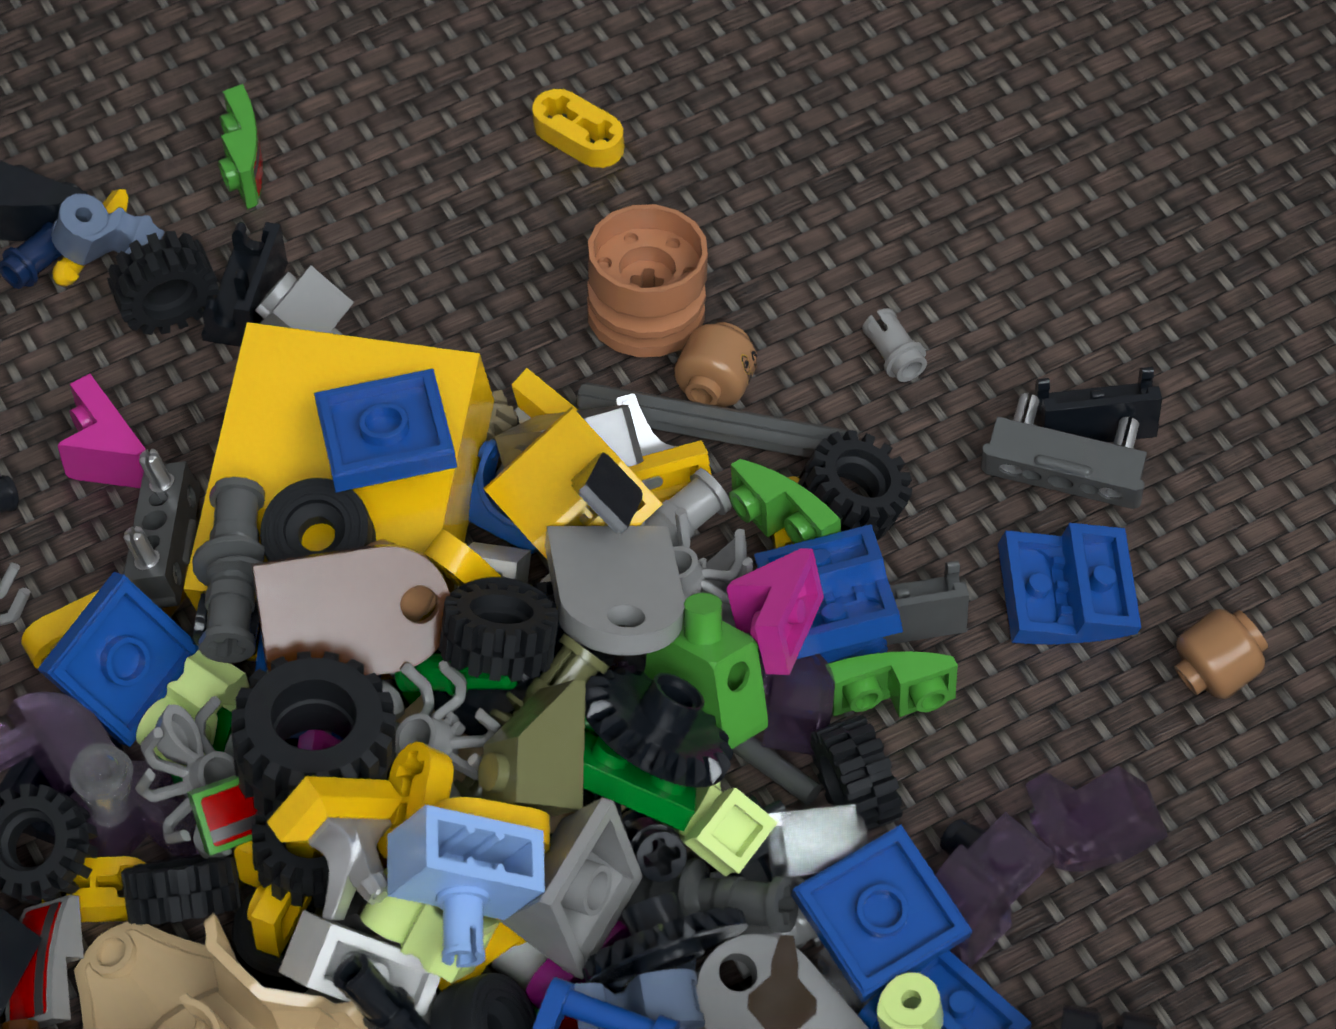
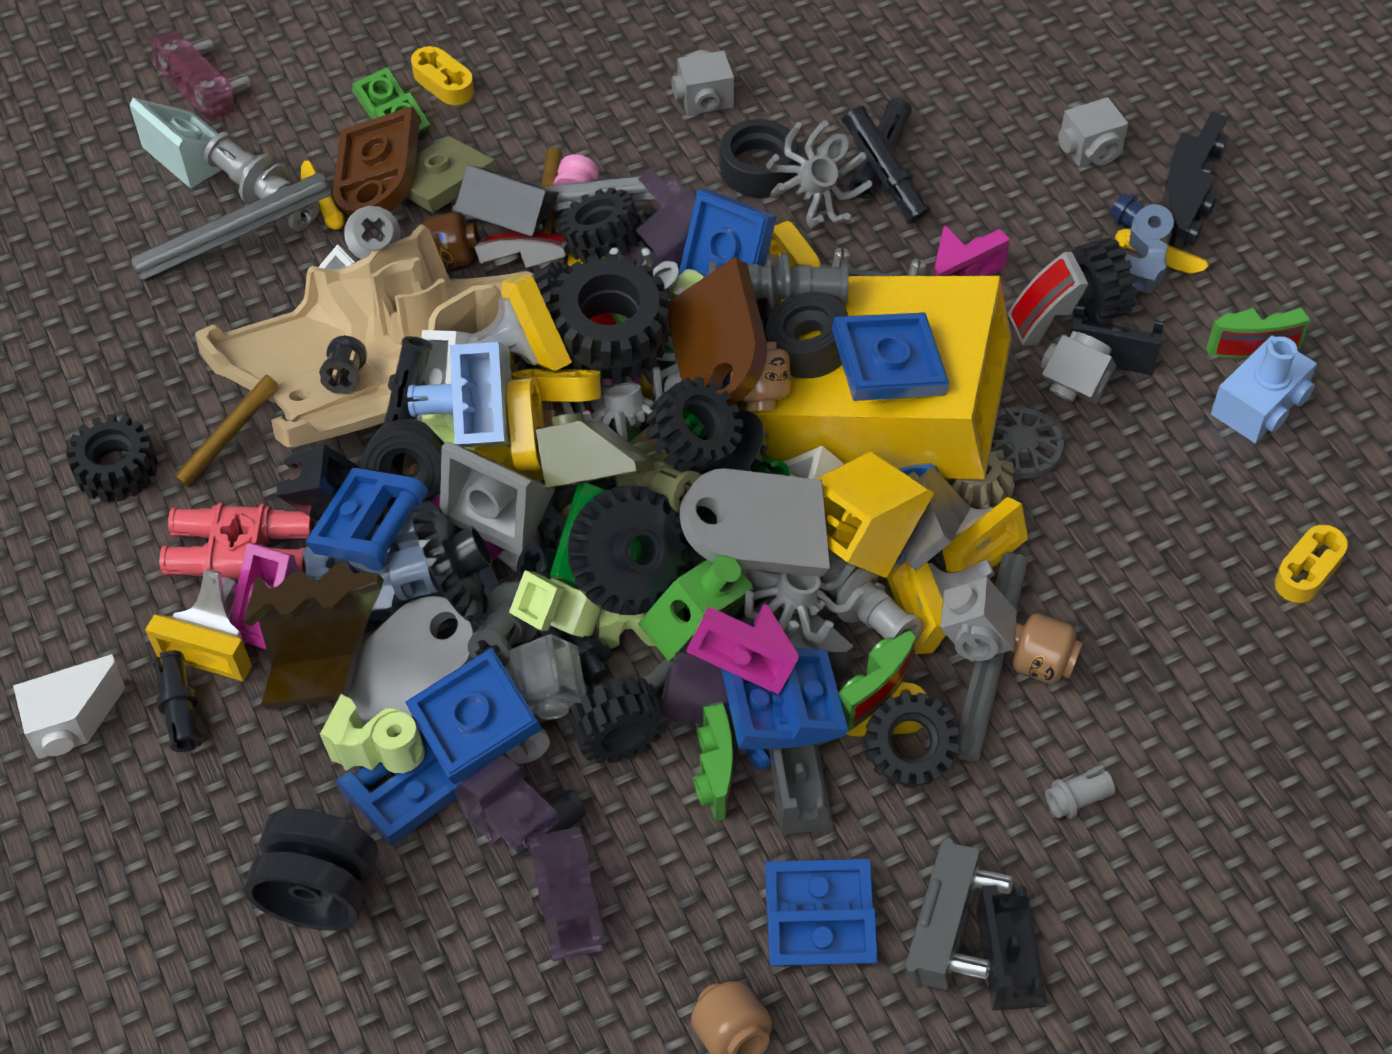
camera: 90 degrees right, 0 degrees up
clear cone [69,743,133,827] -> none
yellow beam [424,529,502,587] -> none
black slope [571,452,643,534] -> none
nougat wheel [587,204,708,357] -> none
none -> light grey brick [940,577,1017,662]
none -> slope [1008,252,1088,346]
none -> light blue brick [1211,335,1317,443]

